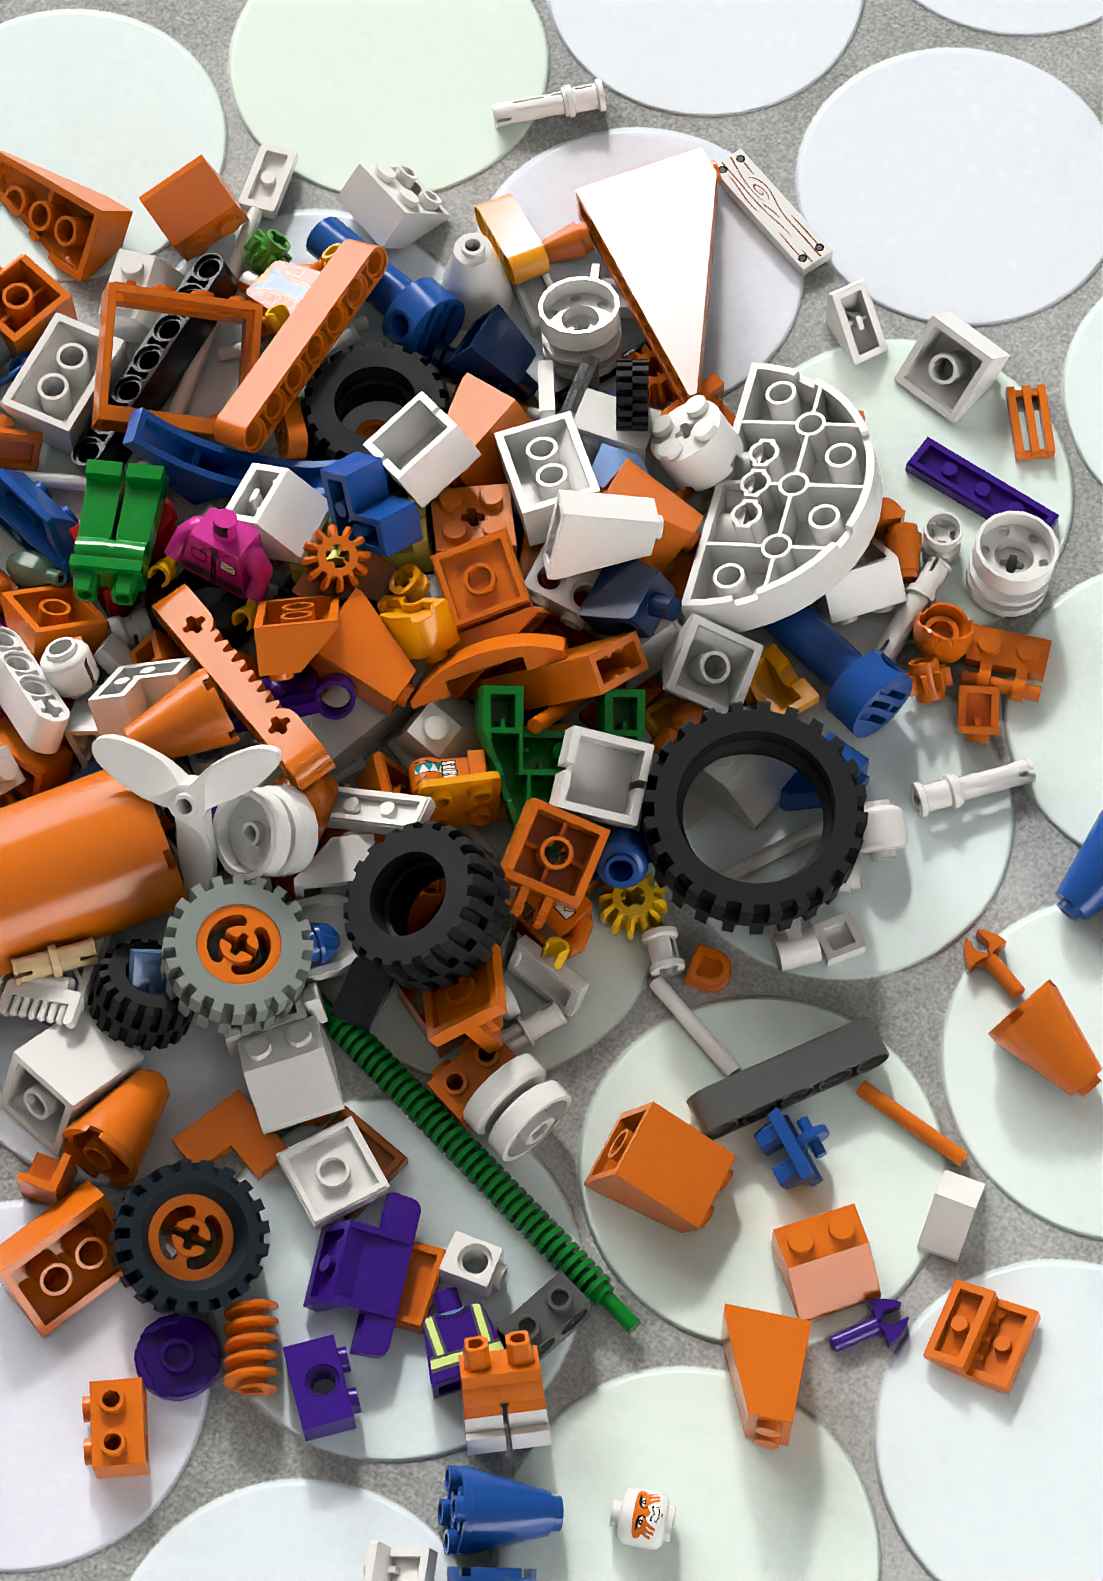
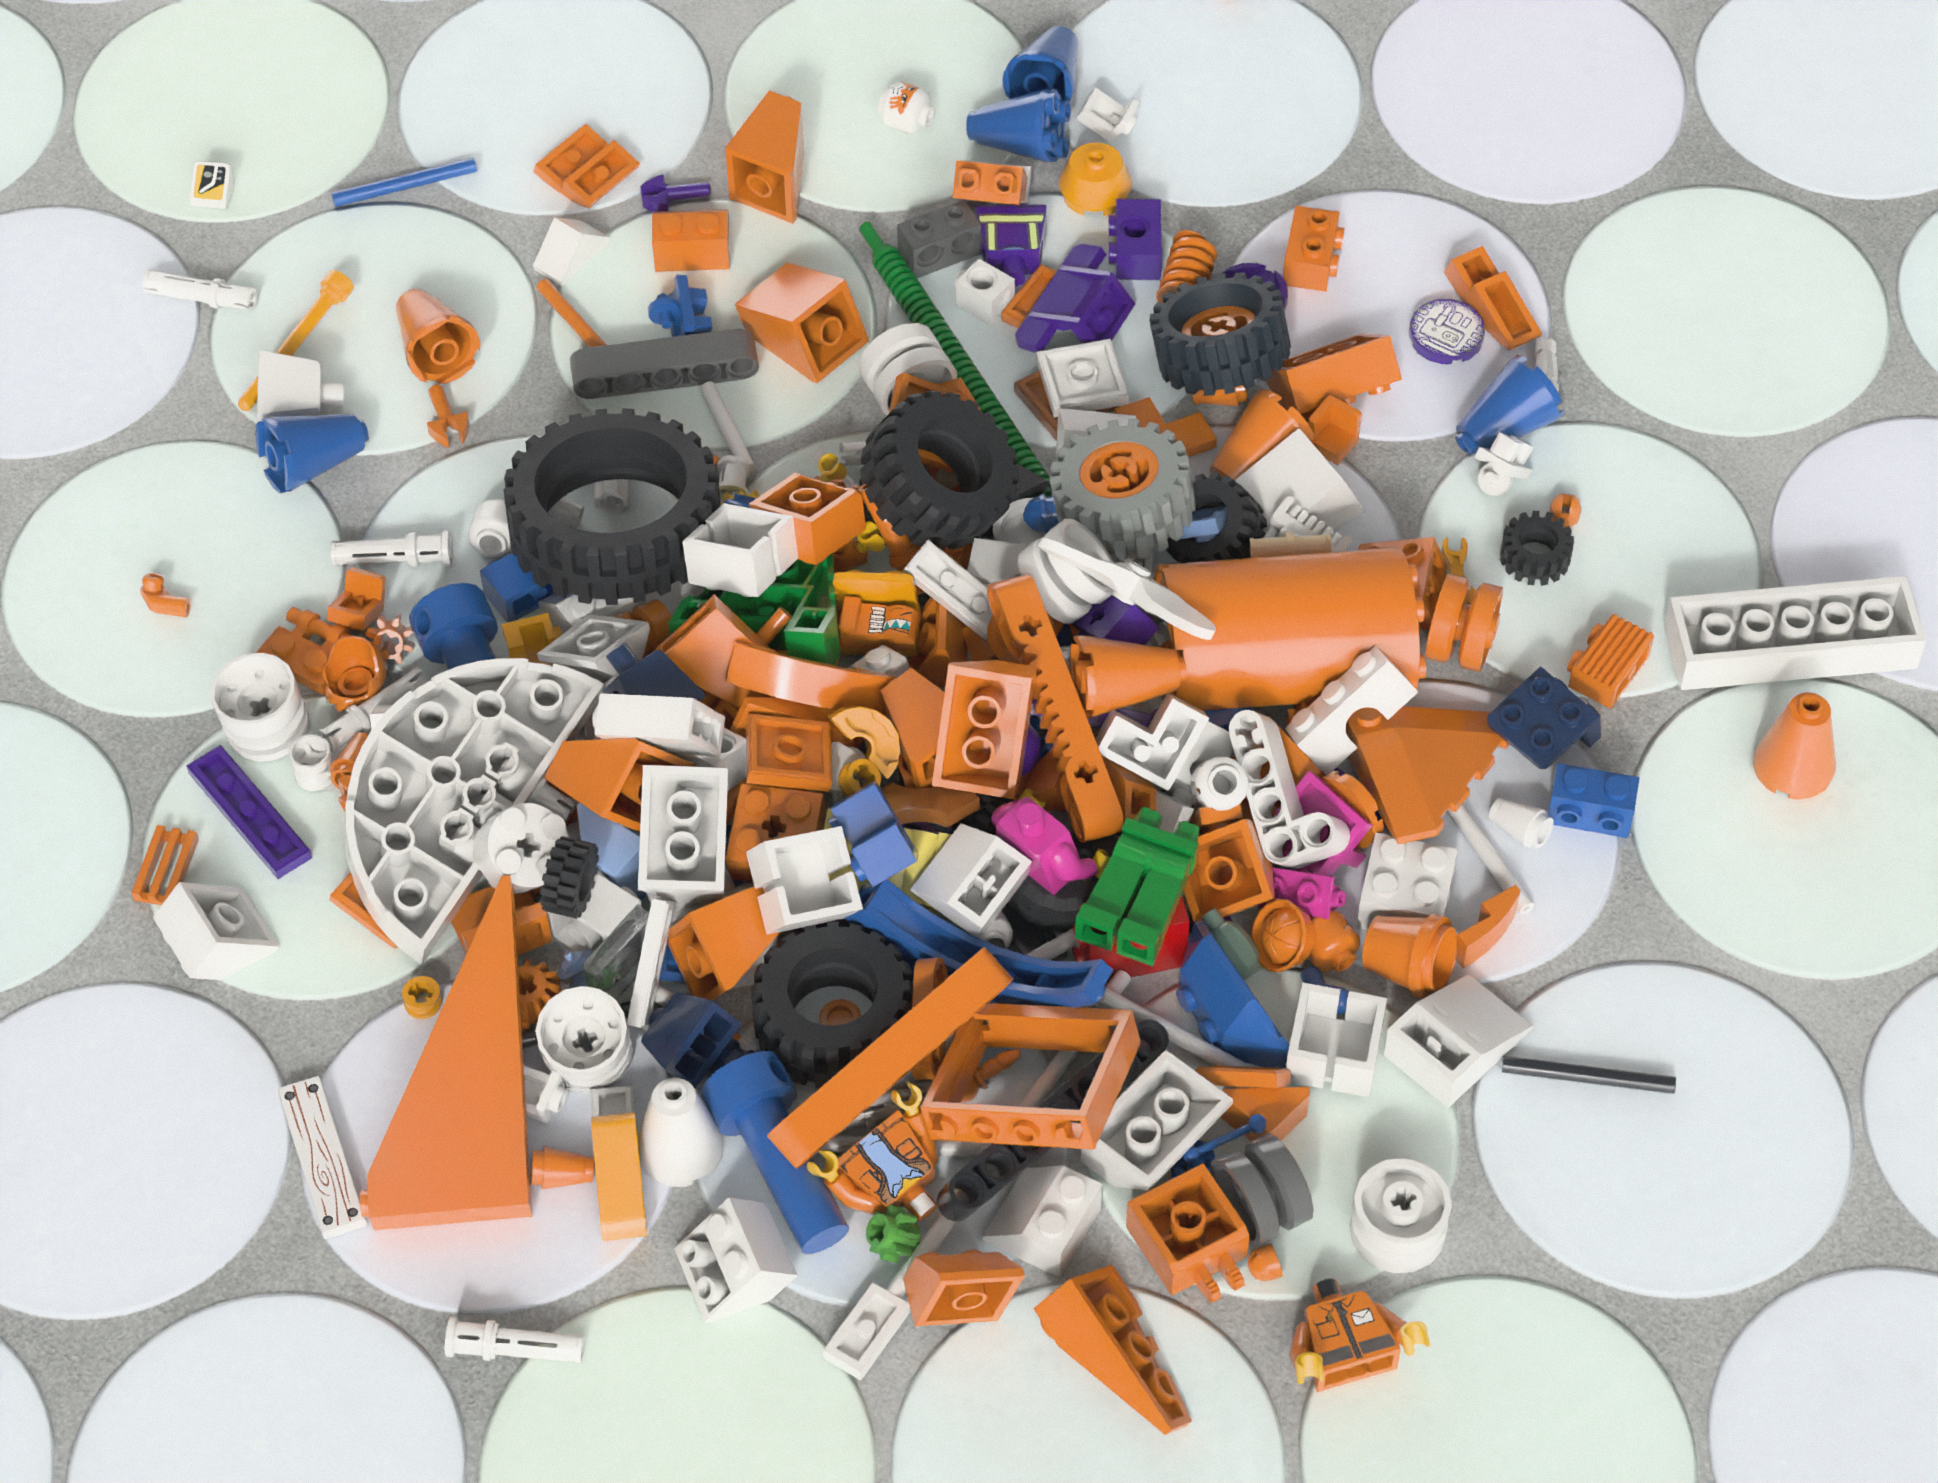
camera: 165 degrees left, 10 degrees down
orange gear [301,524,371,594] -> none
white slope [826,279,888,365] -> none
none -> light orange bush [402,976,442,1019]
none -> light orange cone [1059,143,1132,216]

